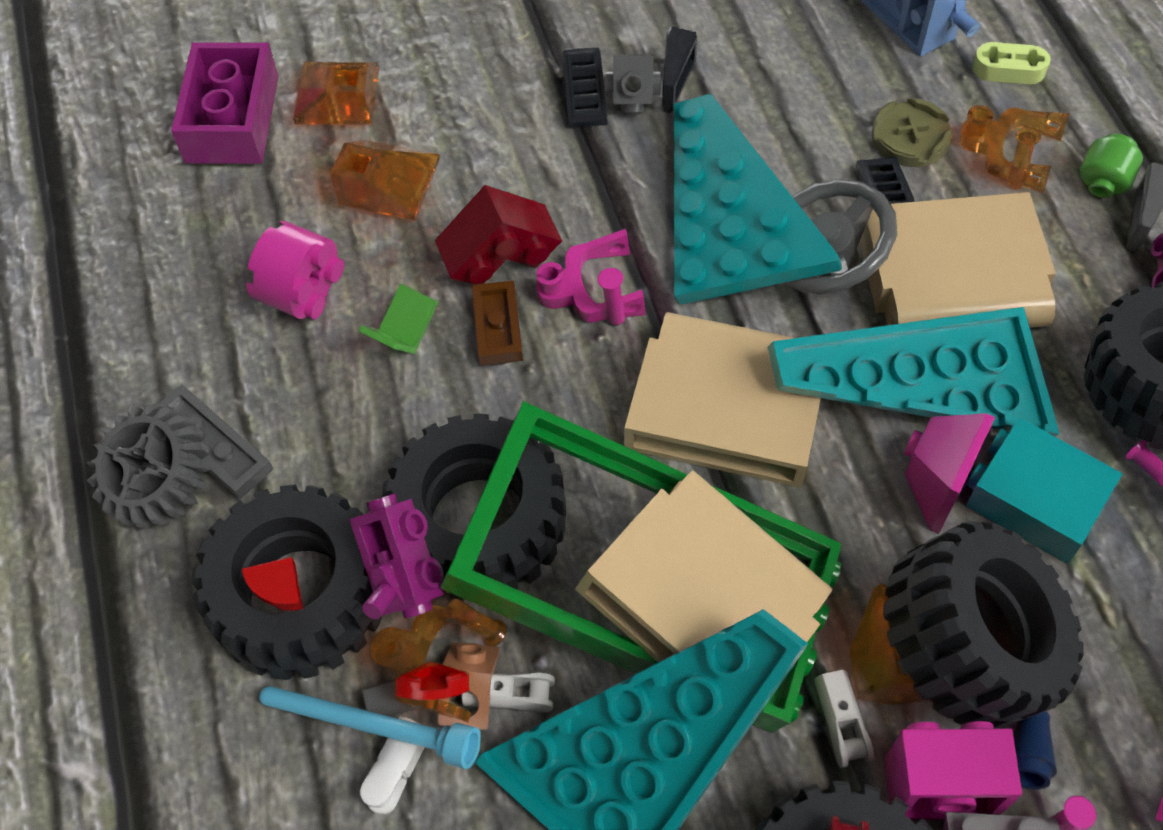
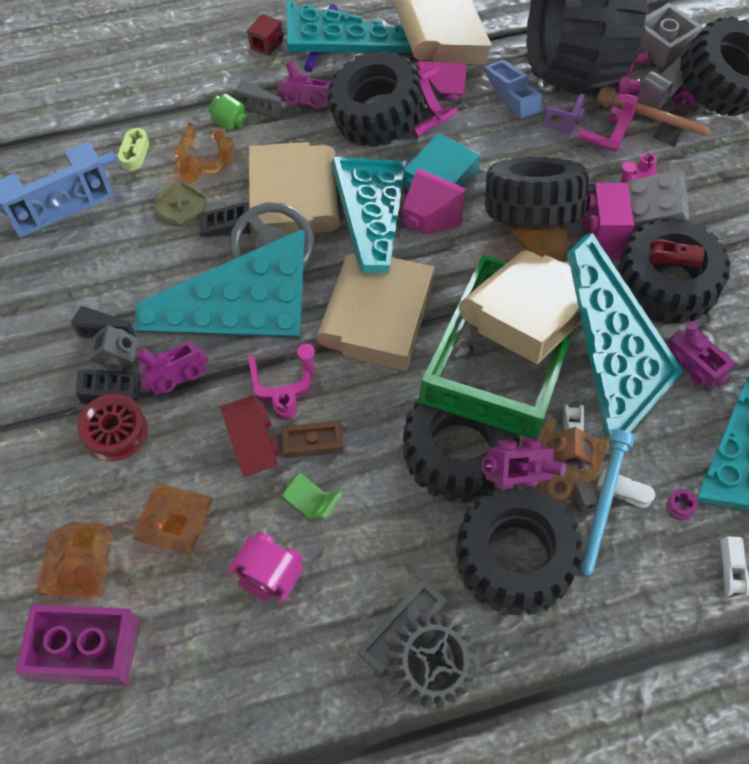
camera: 90 degrees left, 0 degrees up
red tile [242,557,303,611] -> none
red tile [396,661,469,700] -> none
none -> dark red wheel [77,394,148,462]
none -> magenta brick [136,340,209,396]

